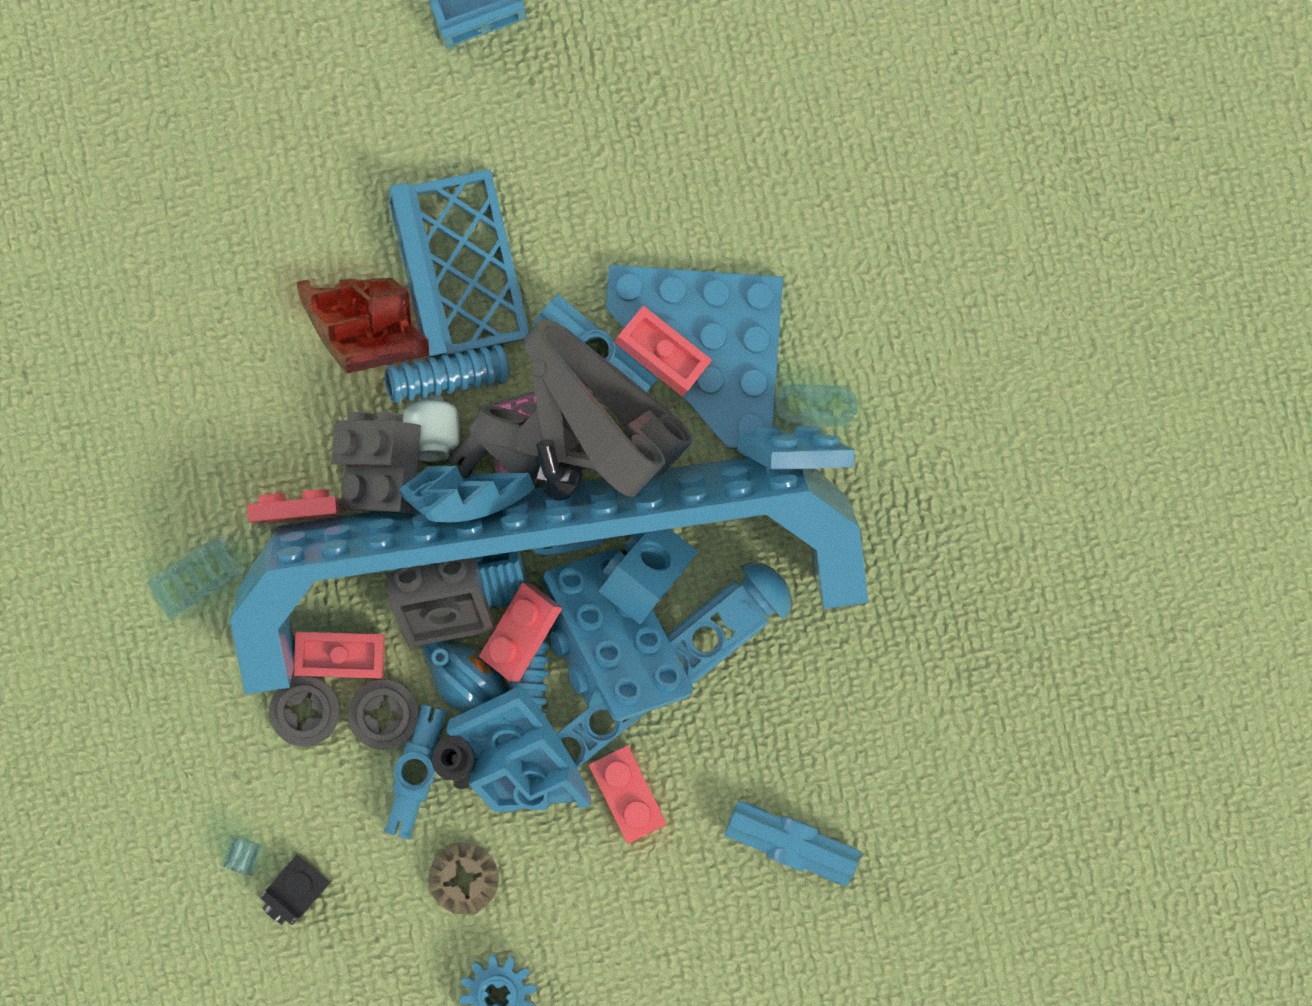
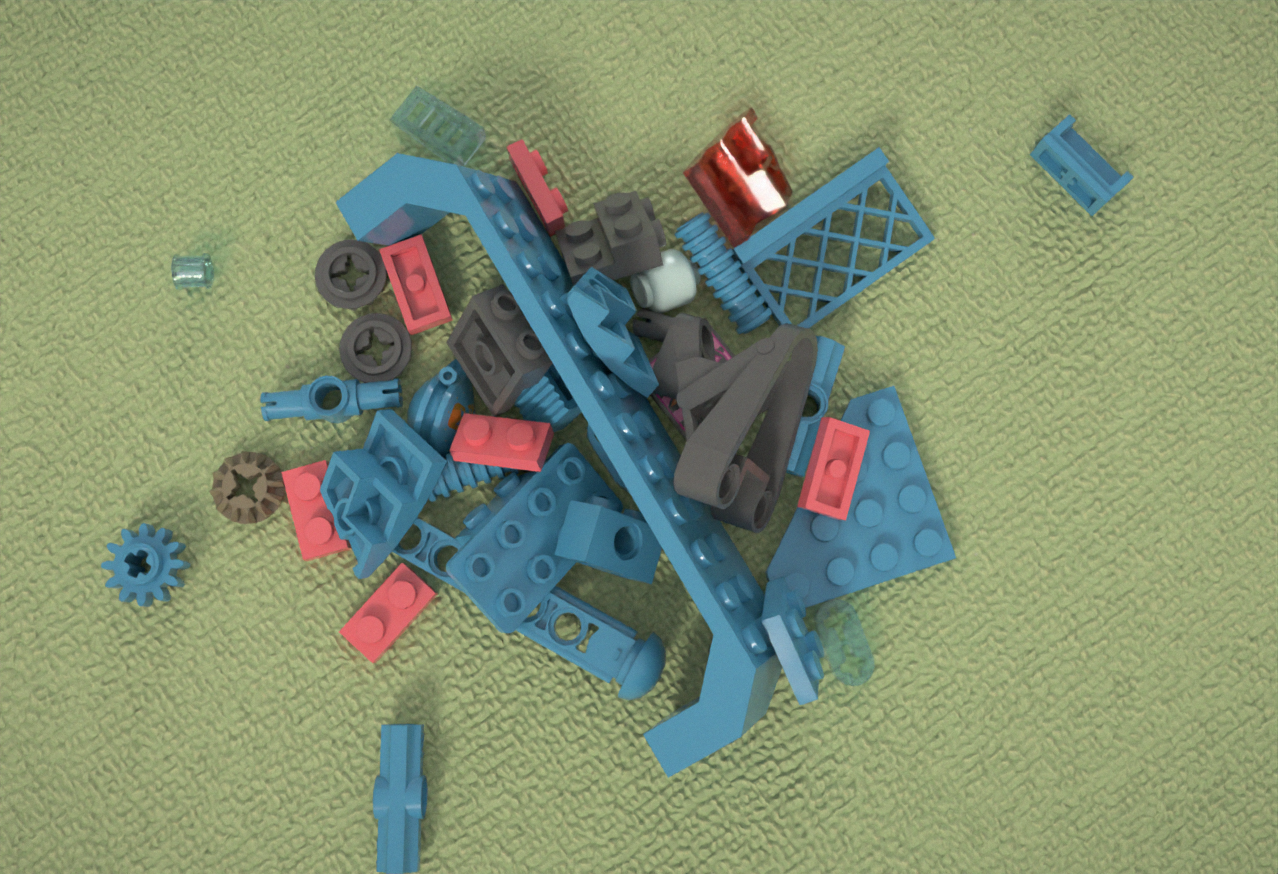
camera: 65 degrees right, 5 degrees down
black bracket [259,853,332,925] -> none
black plate [432,736,477,789] -> none
black plate [536,440,582,500] -> none
none -> coral plate [281,460,352,561]

